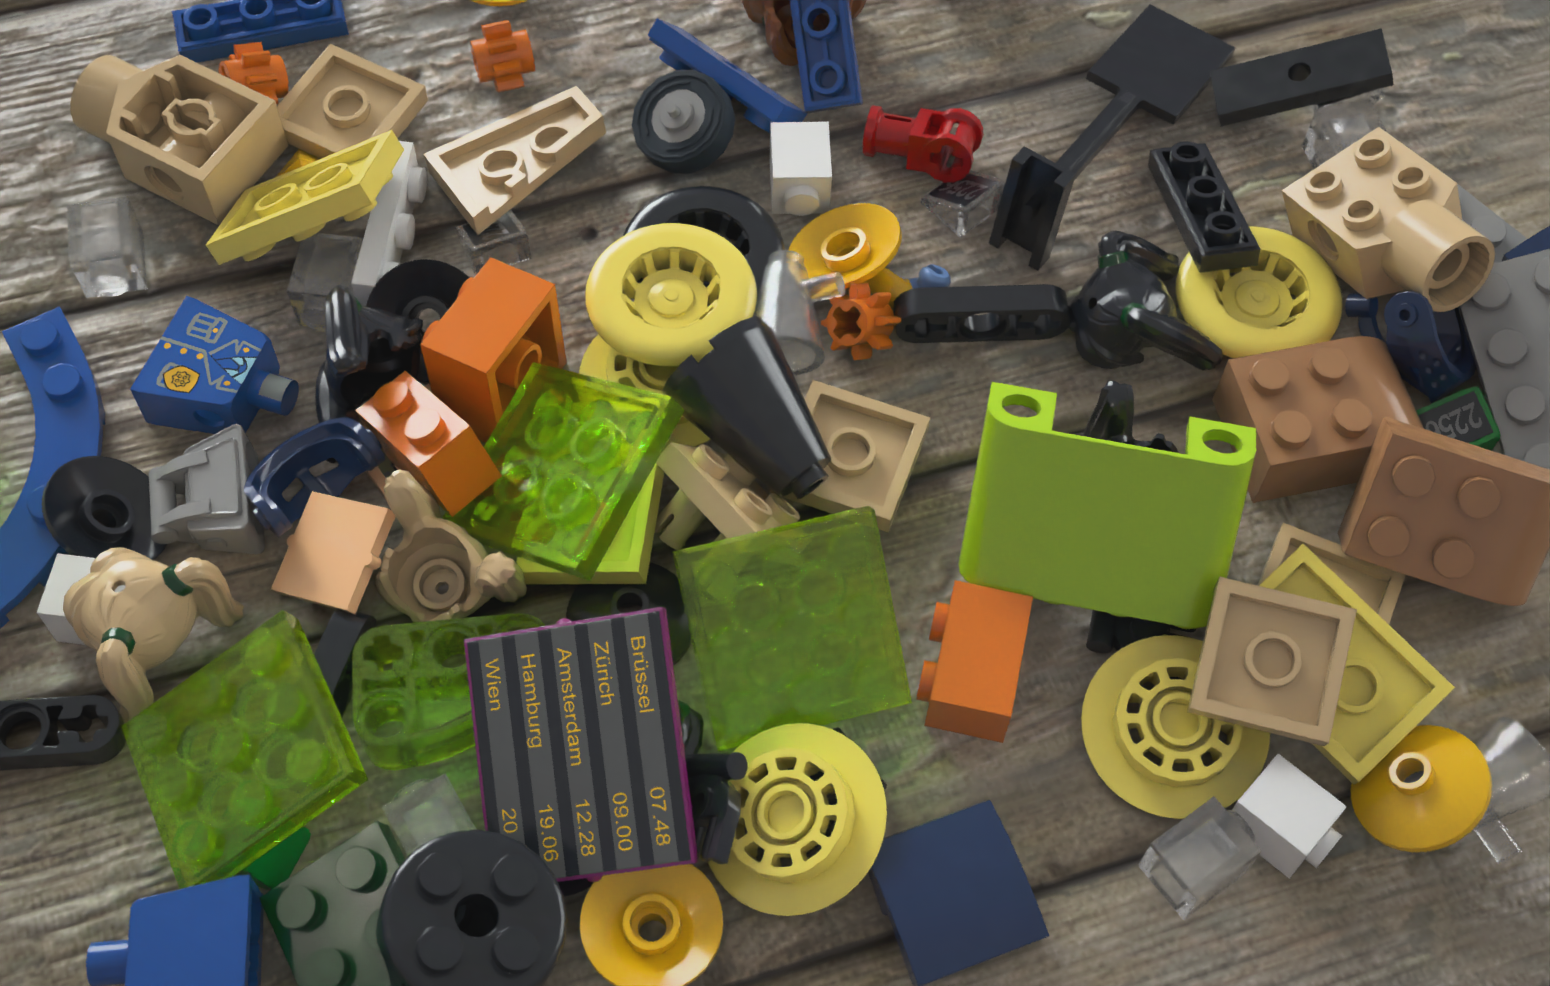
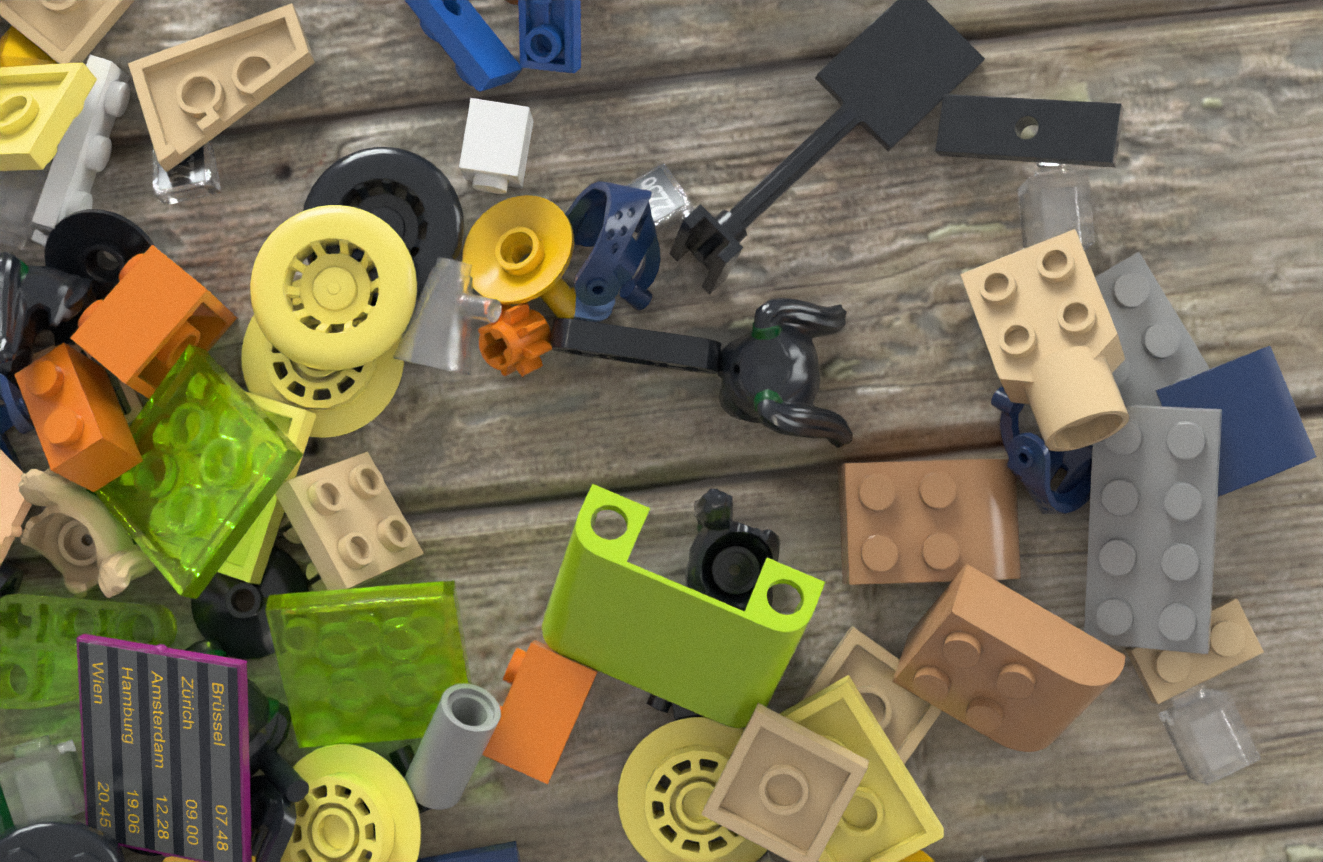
camera: 15 degrees right, 25 degrees up
black wheel [632,70,735,174] -> none
black cone [662,316,831,499] -> none
tan plate [769,380,930,532] -> none
red connector [863,105,984,182] -> none
black tile [1148,141,1260,273] -> none
light yellow wheel [1175,226,1343,359] -> none
slope [1416,386,1501,451] -> none
none -> light grey pin [405,684,501,810]
none -> dark blue helmet [565,181,661,311]

